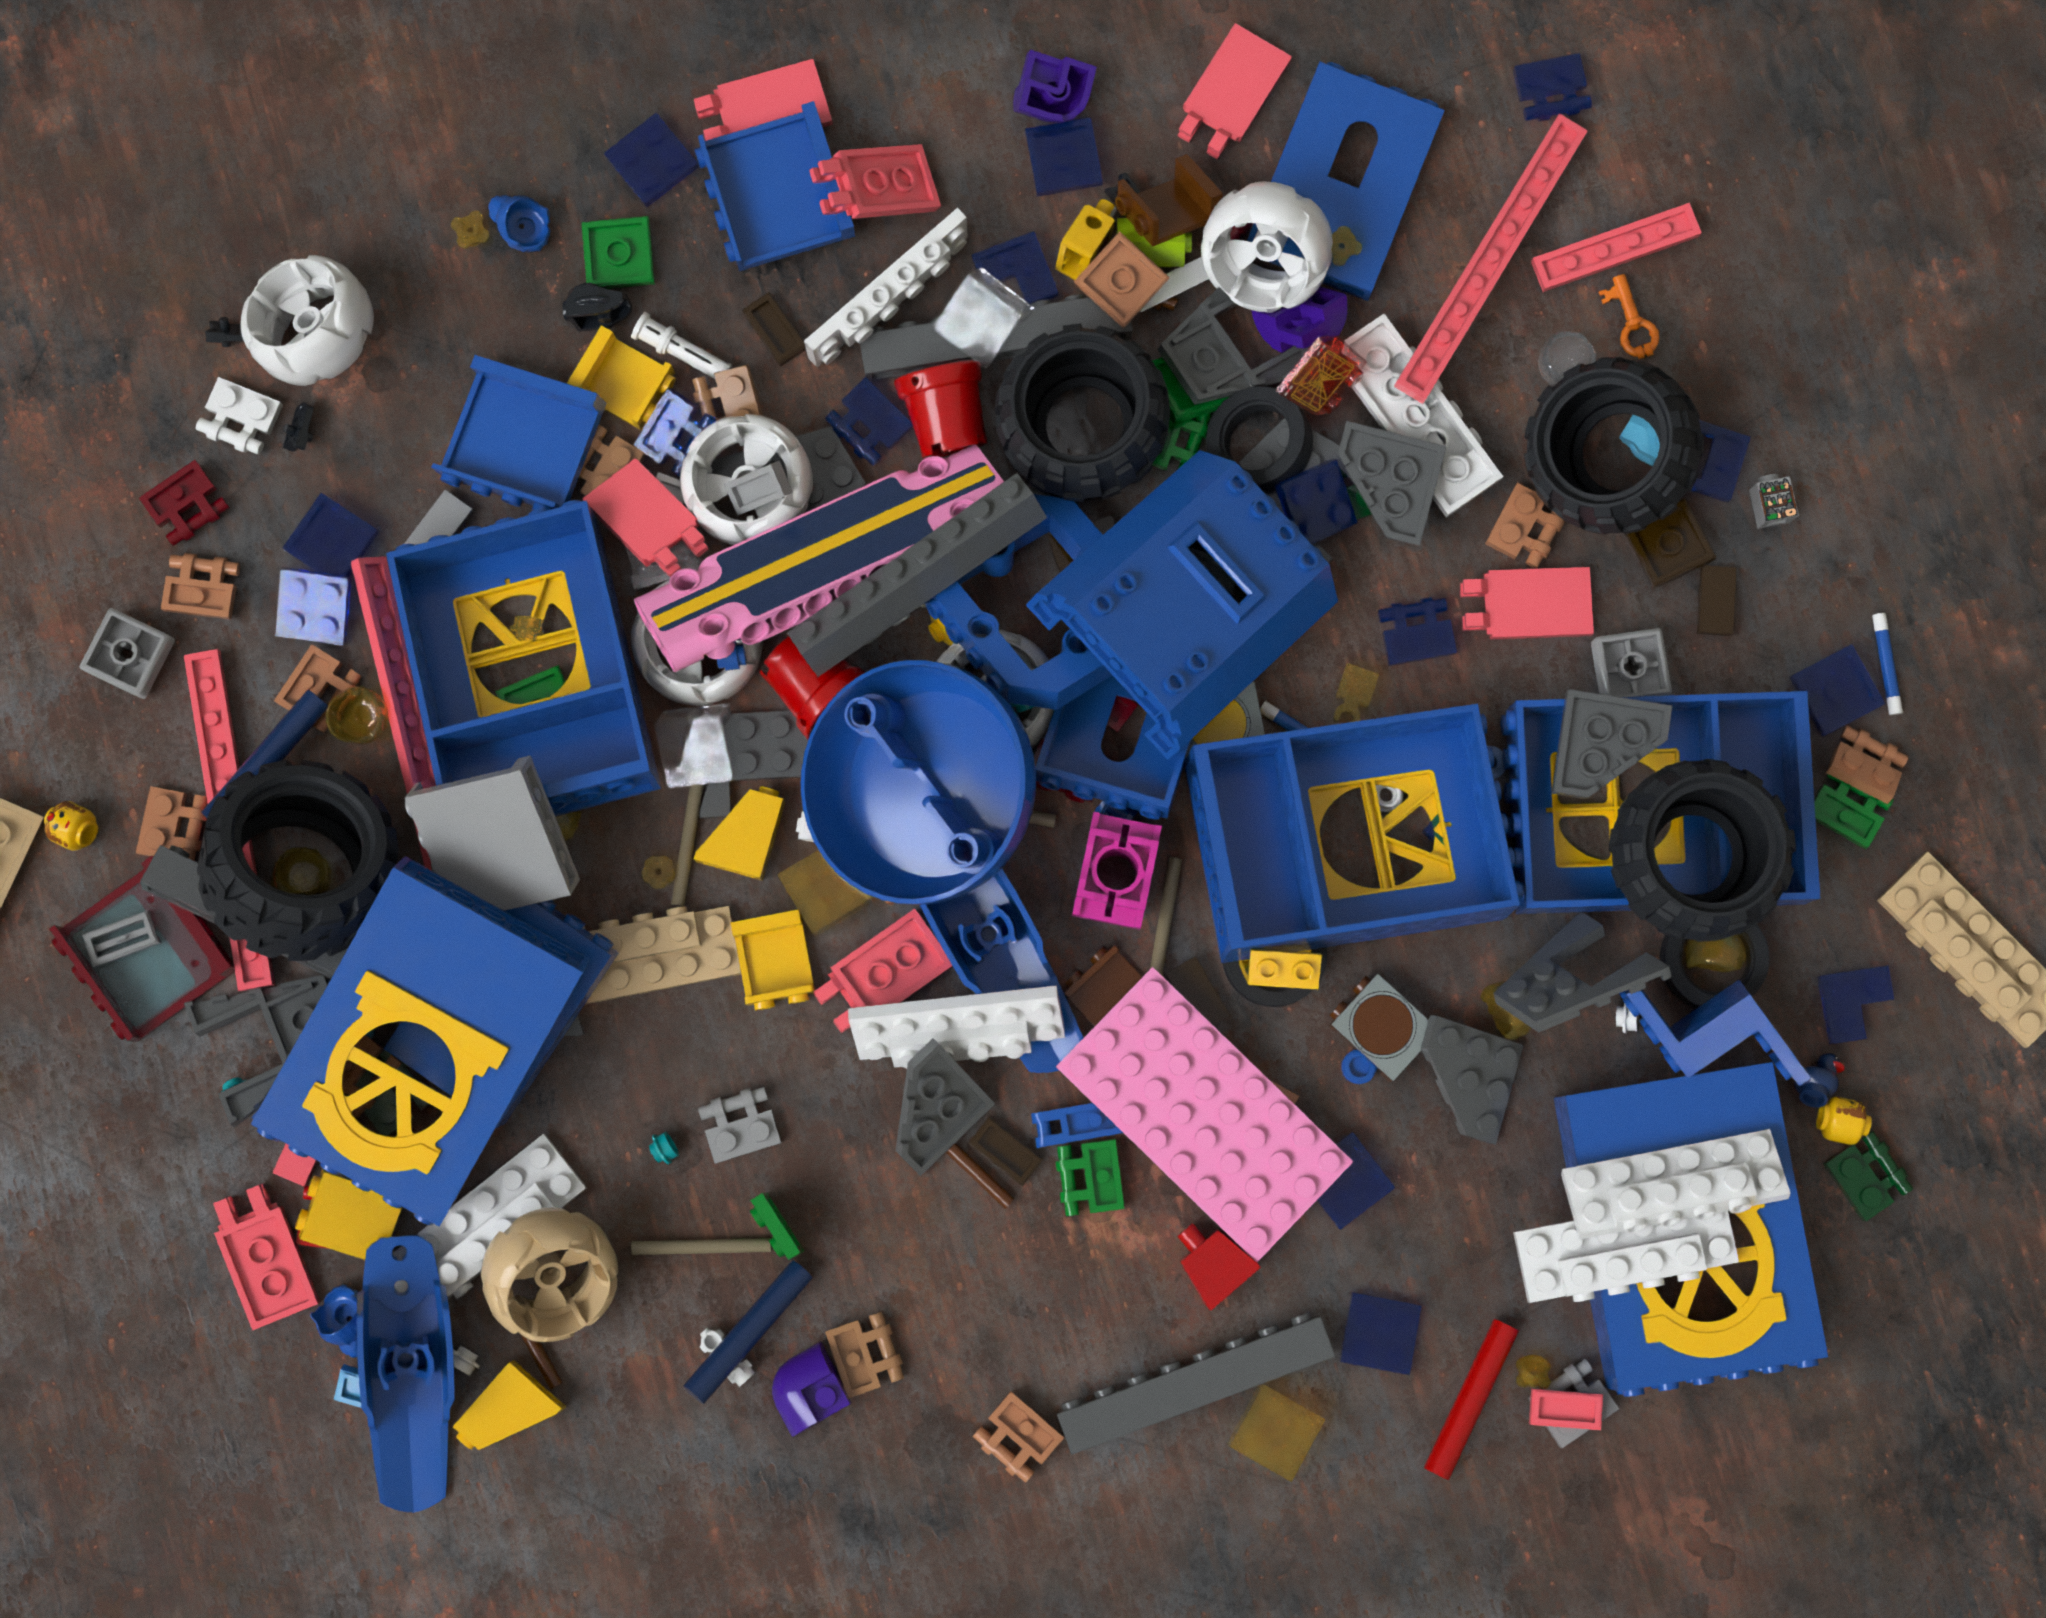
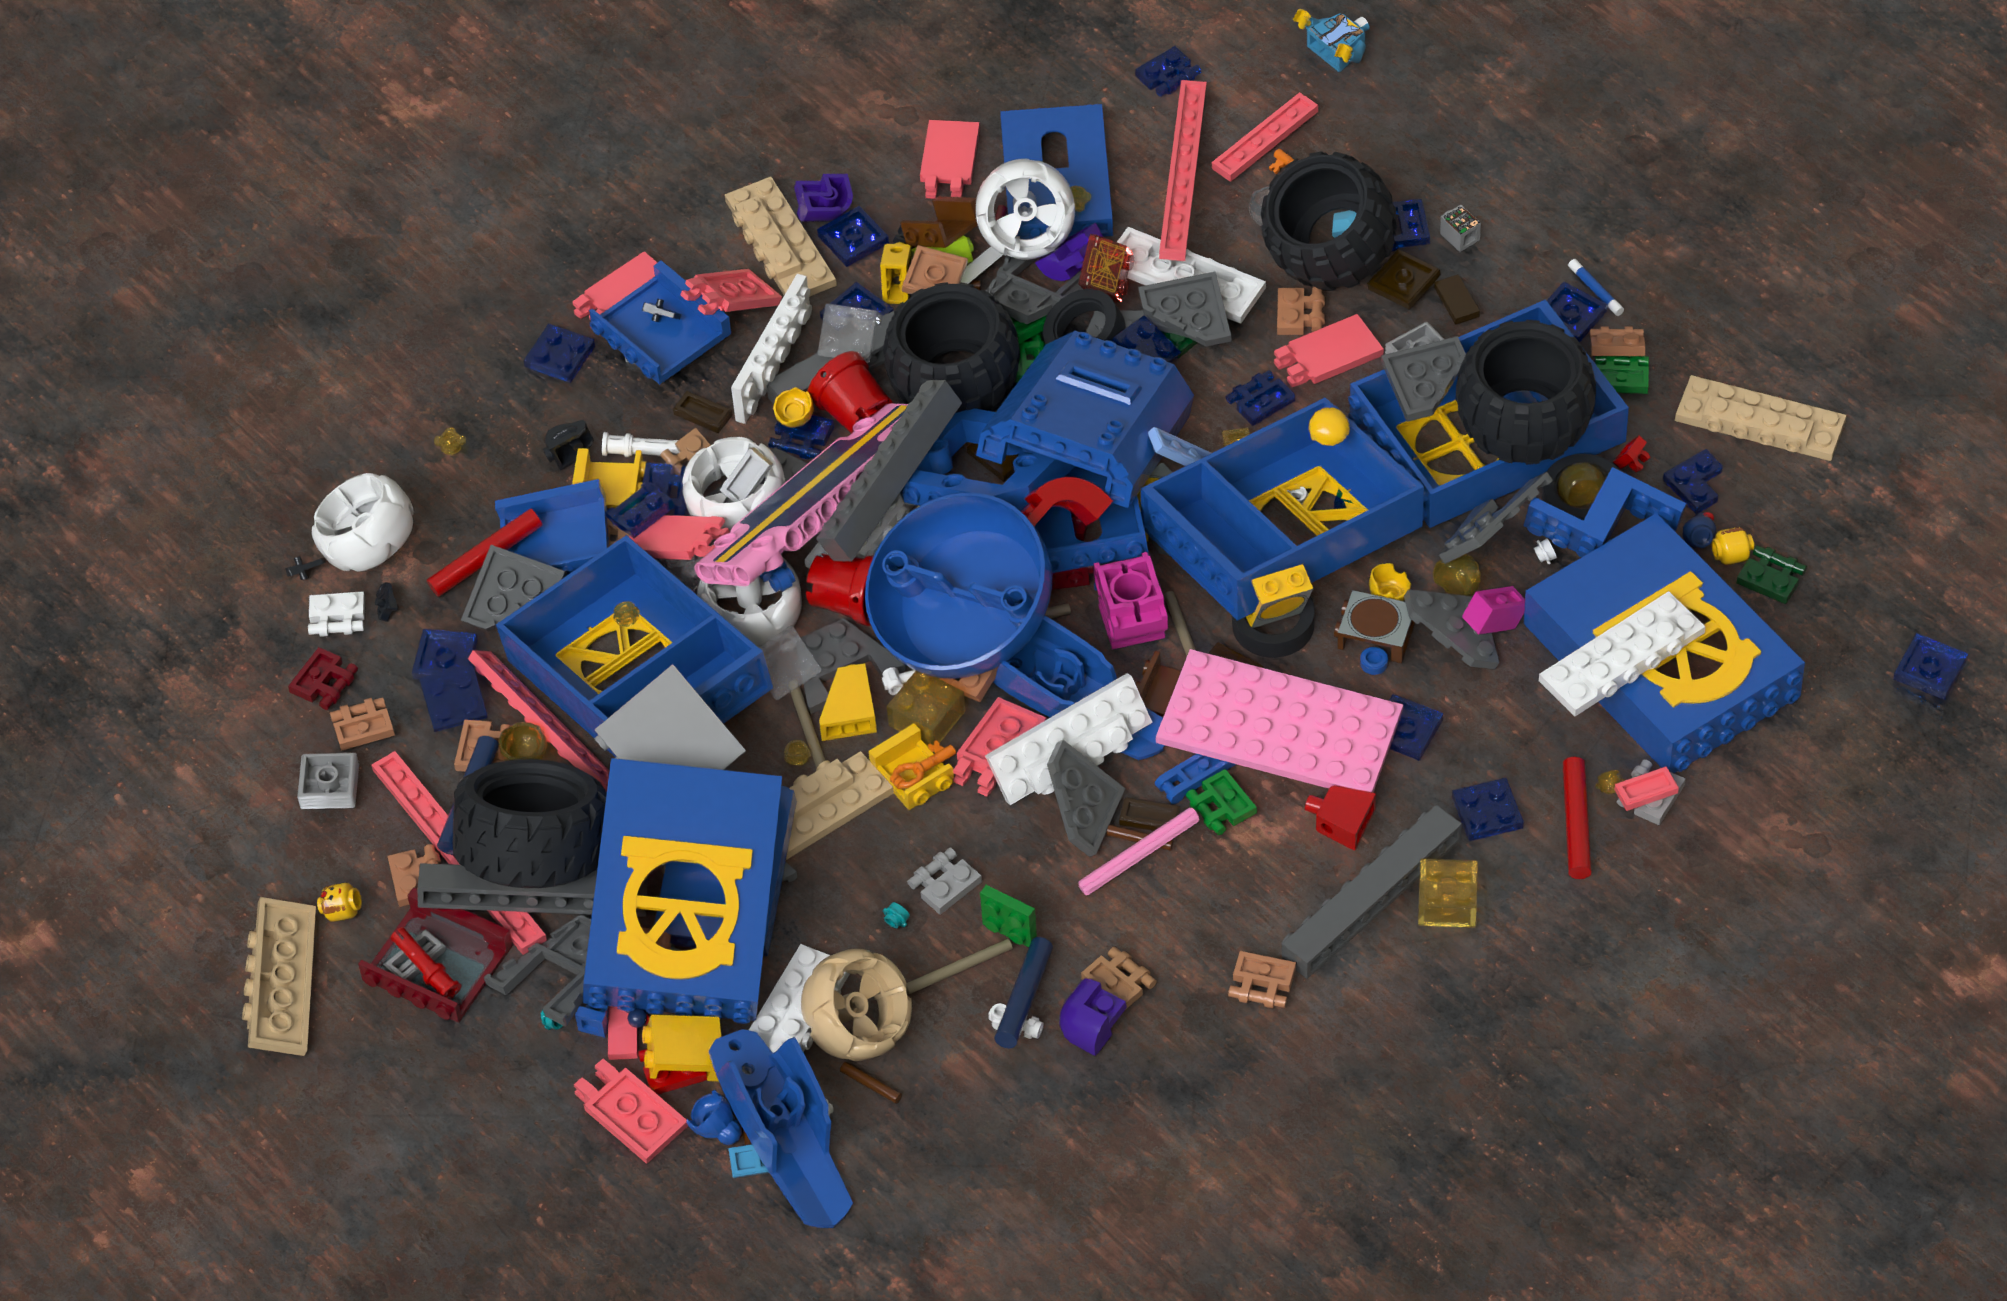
camera: 20 degrees left, 30 degrees down
yellow slope [453,1360,566,1450] -> none
blue piece [488,195,551,253] -> none
green plate [581,216,655,289] -> none
white plate [1561,1129,1791,1240] -> none
none -> red pin [390,927,462,999]
none -> red piece [426,508,543,597]
none -> dark grey plate [461,545,567,631]
none -> clear blue plate [605,480,675,538]
none -> piece [642,298,681,322]
none -> tan plate [725,176,837,297]
none -> yellow hair [773,387,814,428]
none -> orange piece [890,740,956,789]
none -> red arch [1021,477,1113,526]
none -> bright pink axle [1078,808,1199,895]
none -> light blue tile [1148,427,1211,466]
none -> torso [1293,9,1369,72]
none -> yellow hair [1308,408,1350,446]
none -> yellow hair [1369,563,1411,601]
none -> dark pink panel [1462,586,1525,635]
none -> red tile [1613,435,1650,472]
none -> clear blue plate [1893,633,1968,700]

